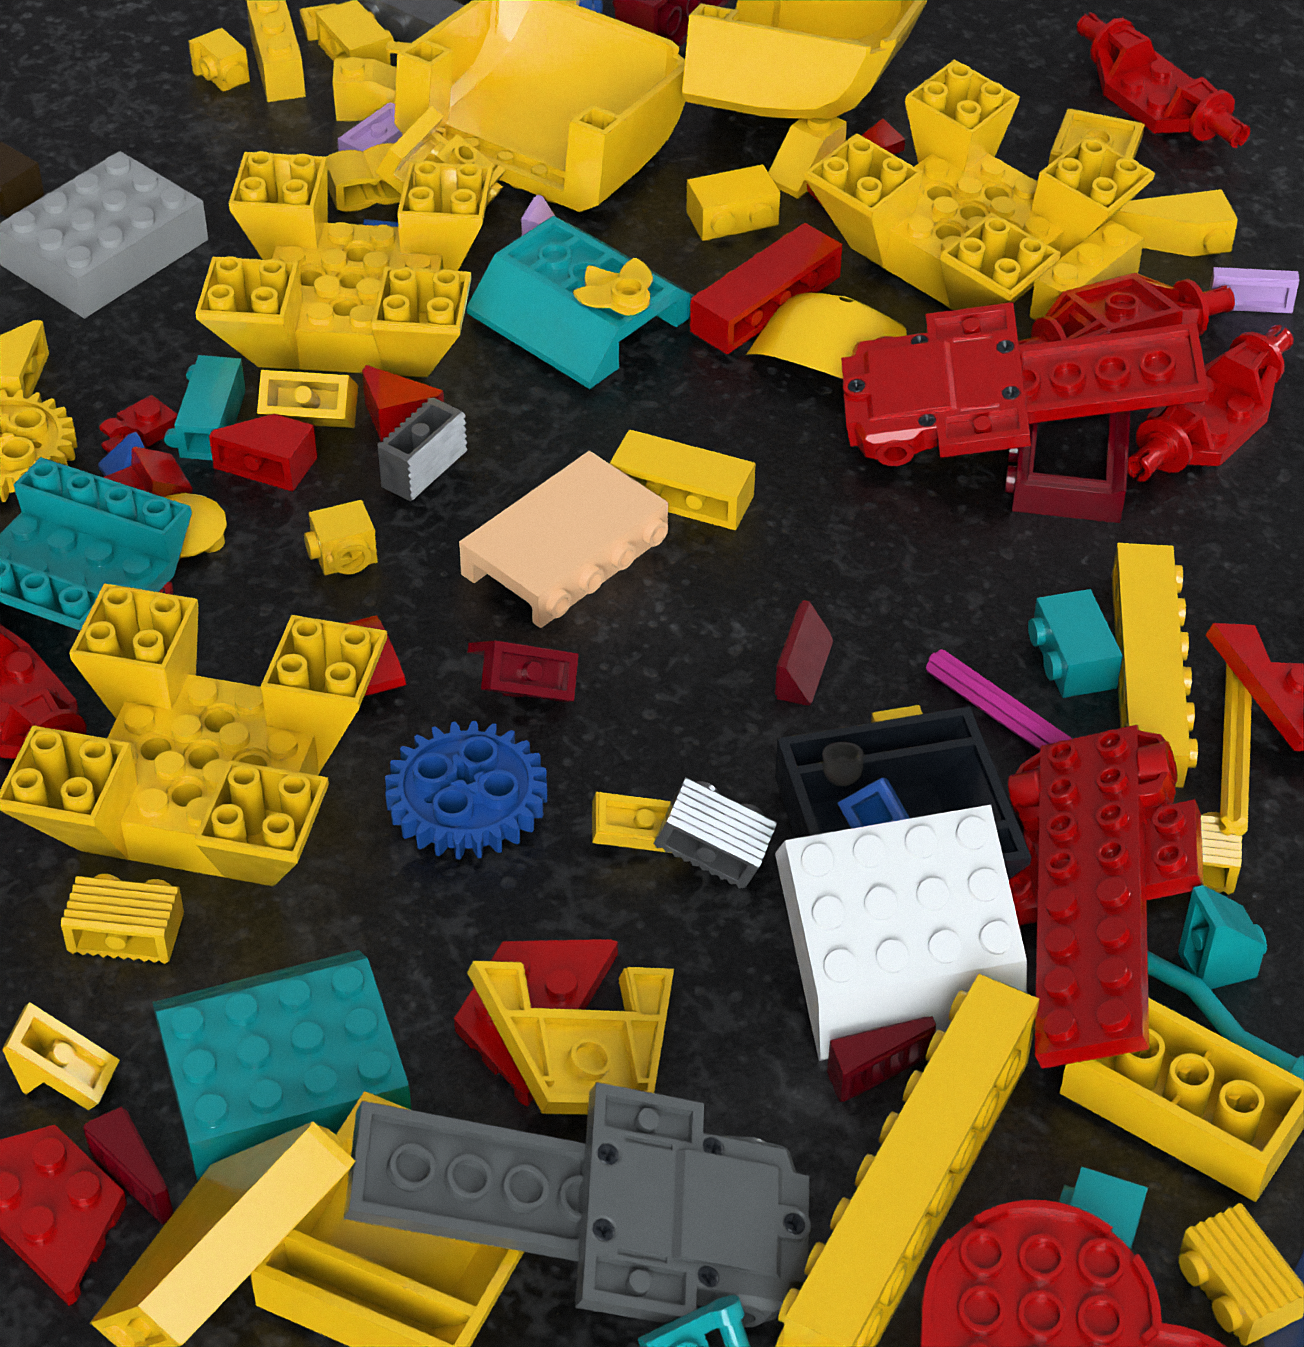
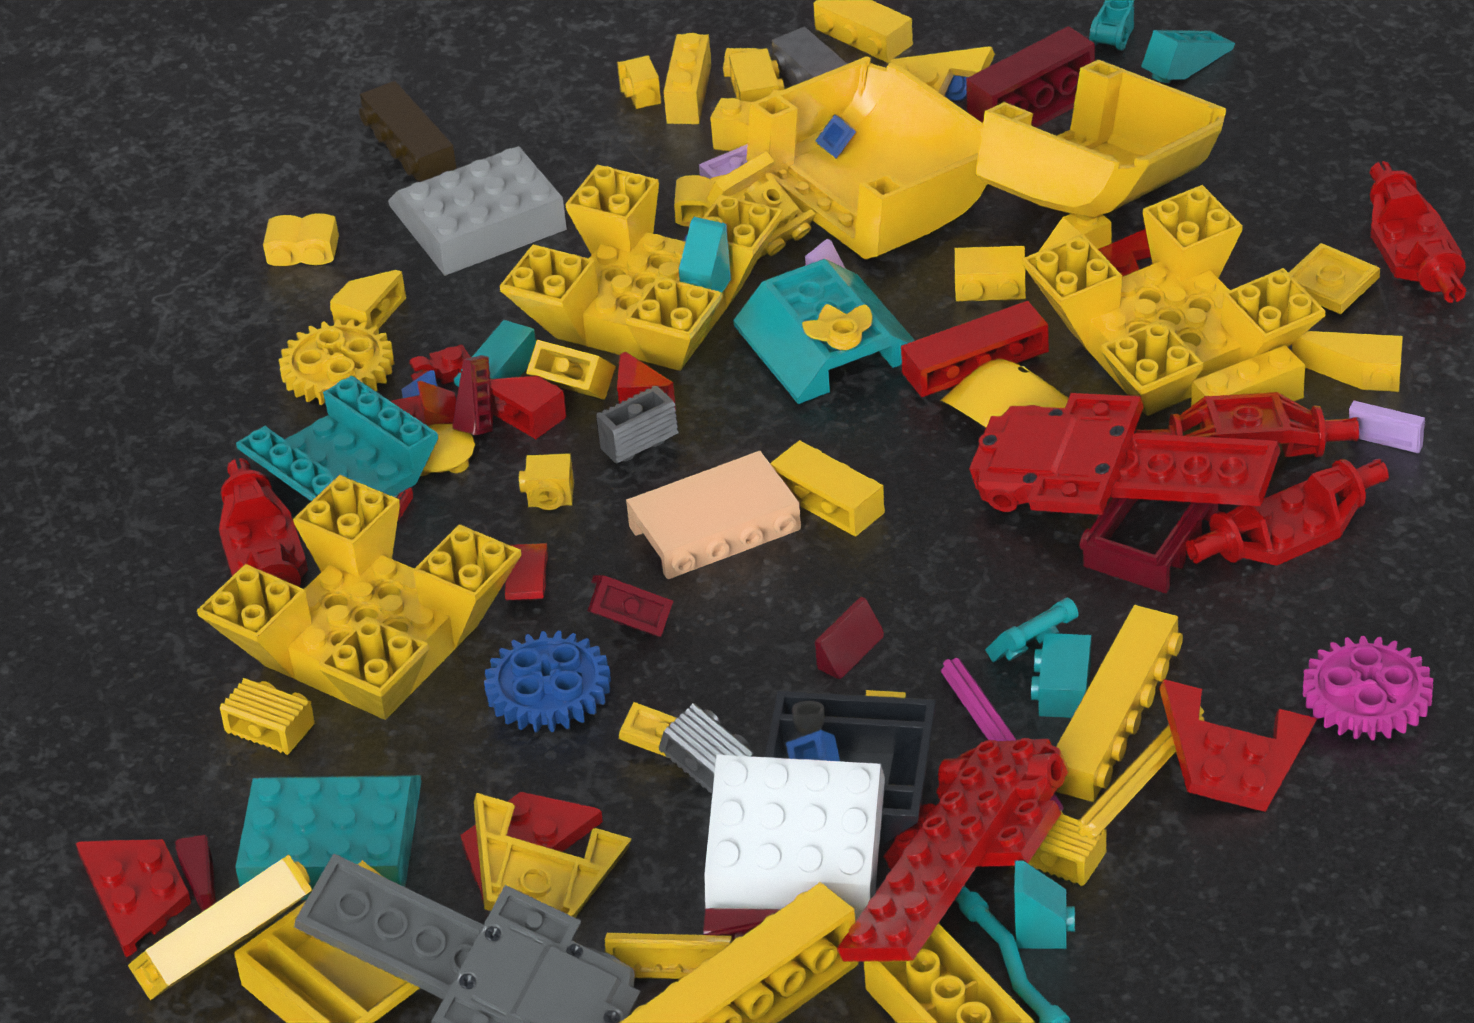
camera: 25 degrees right, 5 degrees down
yellow slope [2,1002,120,1110] -> none
none -> dark red slope [452,355,493,435]
none -> yellow plate [605,933,732,979]
none -> teal slope [679,217,731,292]
none -> blue slope [815,115,856,159]
none -> teal plate [985,597,1078,663]

